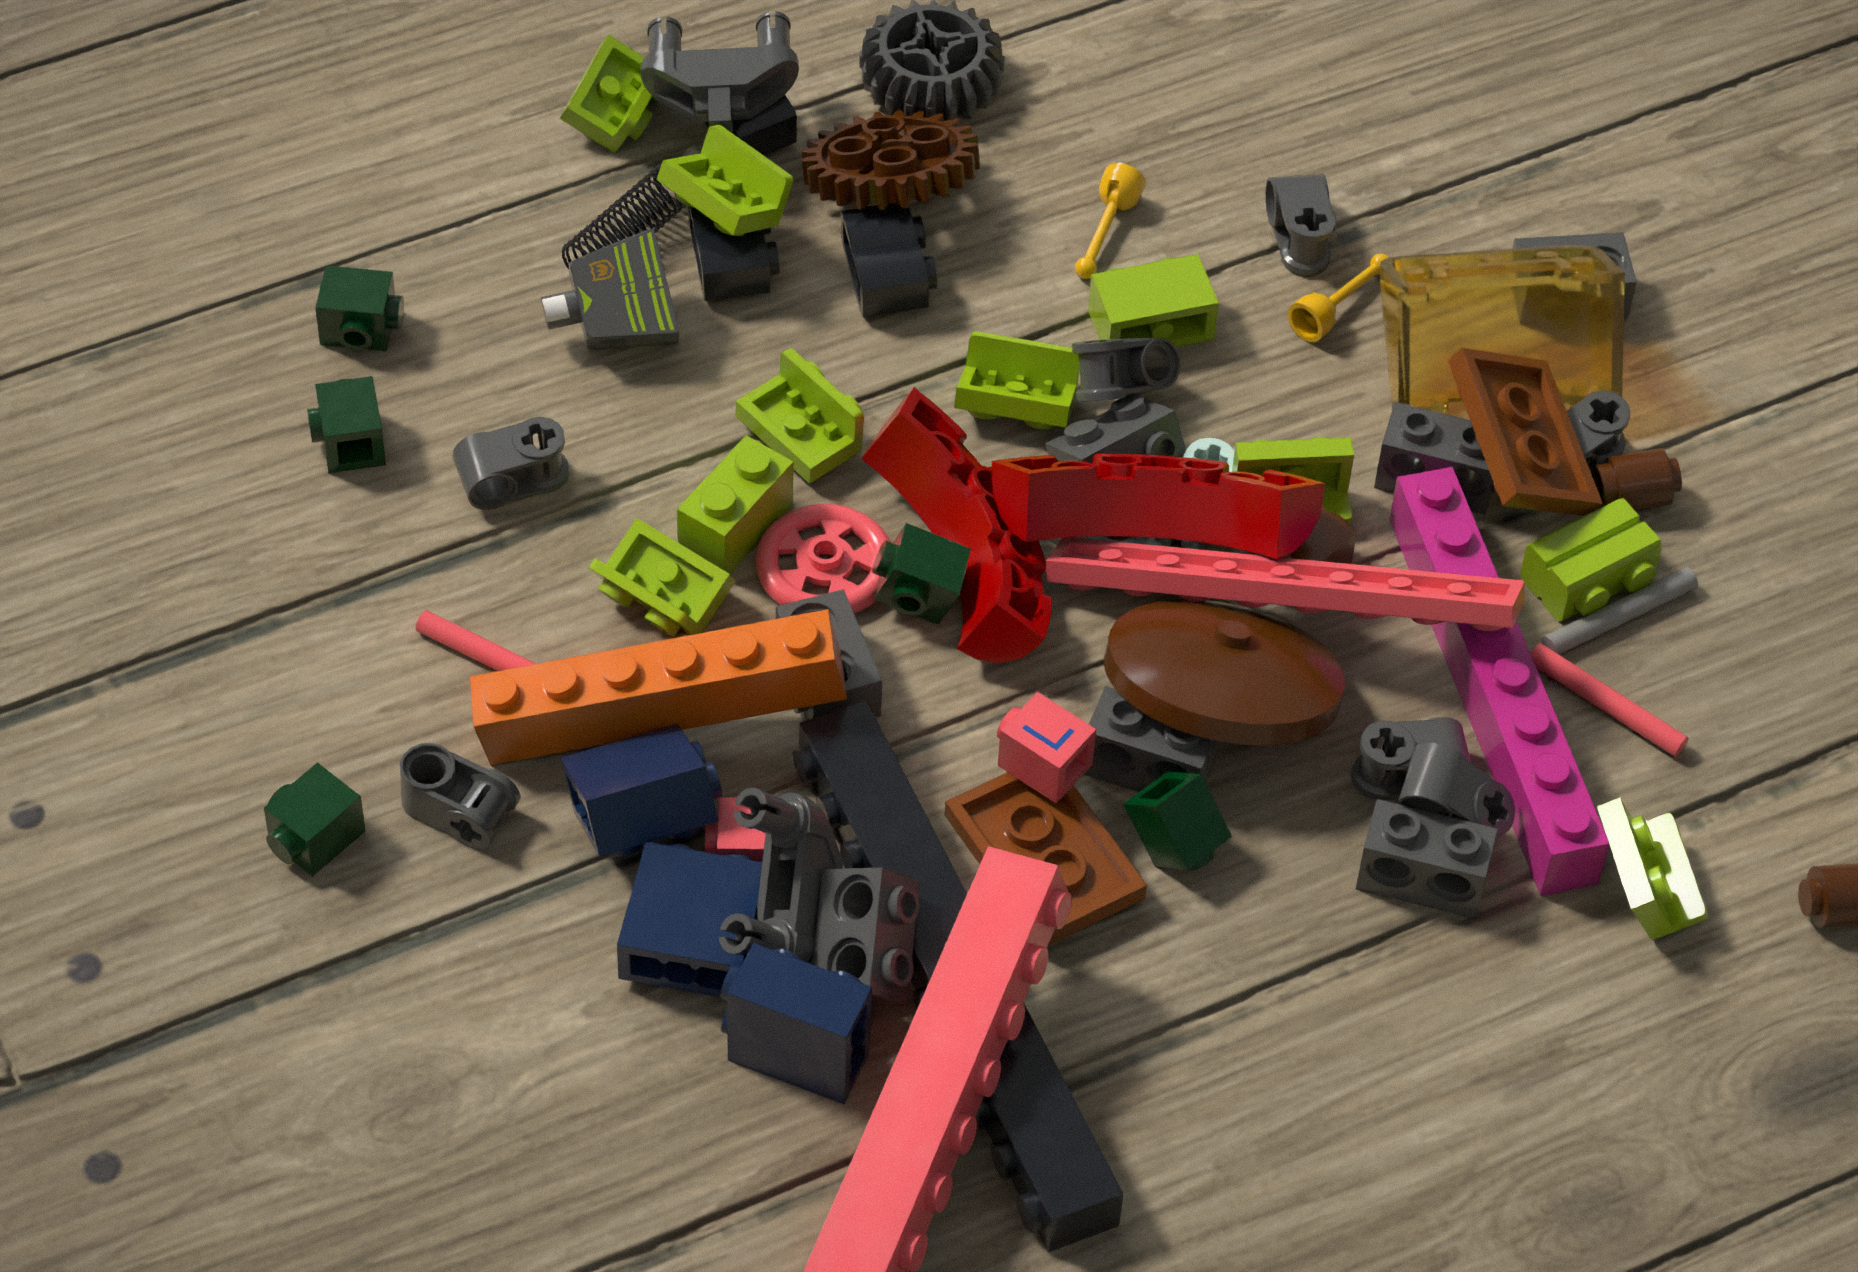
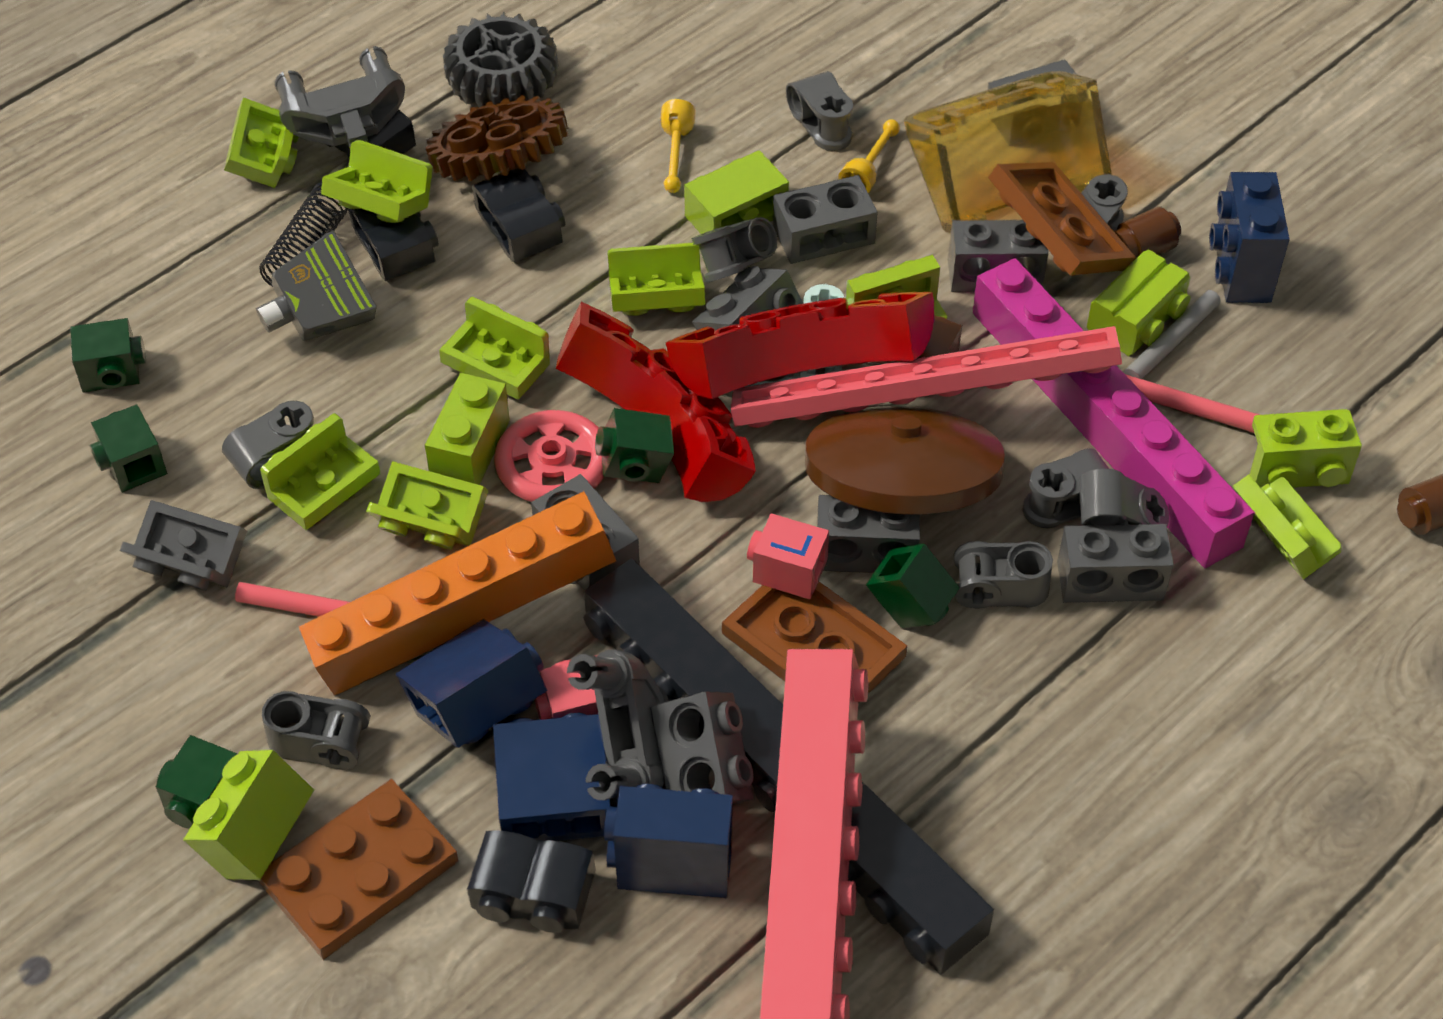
camera: 15 degrees left, 0 degrees up
none -> dark grey bracket [120,500,248,591]
none -> lime brick [183,750,314,880]
none -> dark orange plate [259,778,459,960]
none -> lime bracket [260,413,381,531]
none -> black brick [467,830,596,933]
none -> dark grey brick [773,175,878,264]
none -> dark grey piece [954,541,1053,609]
none -> dark blue brick [1209,172,1290,303]
none -> lime bracket [1249,409,1362,488]

